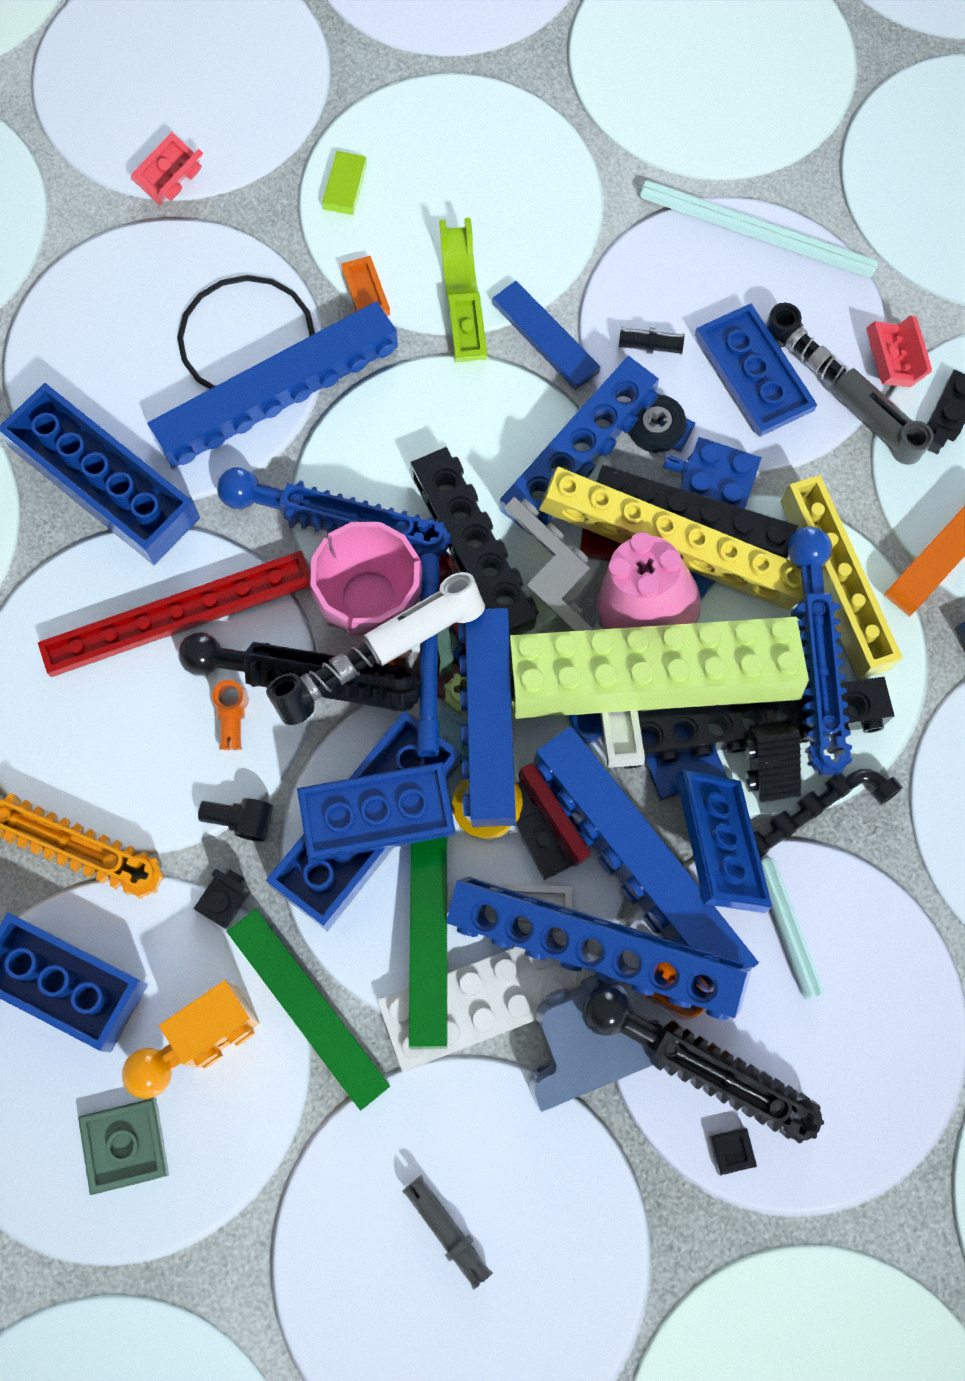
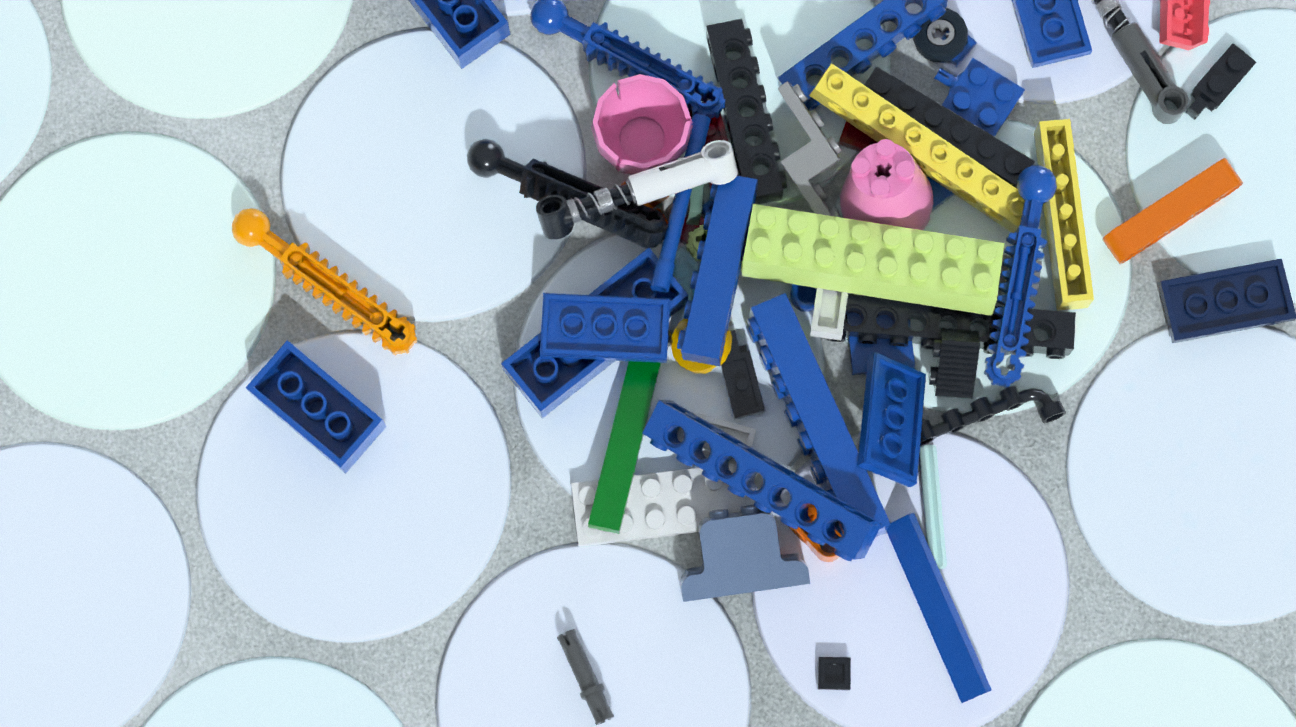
camera: 20 degrees right, 5 degrees up
red plate [37,550,310,677] -> none
sand green tile [78,1098,170,1196] -> none
light orange brick [121,980,260,1099] -> none
black bracket [193,868,250,929] -> none
black pin [198,798,273,842] -> none
orange pin [212,679,249,751] -> none
green tile [226,908,391,1111] -> none
dark red tile [518,763,591,868] -> none
black gear [582,986,825,1144] -> none
none -> blue tile [886,513,992,703]

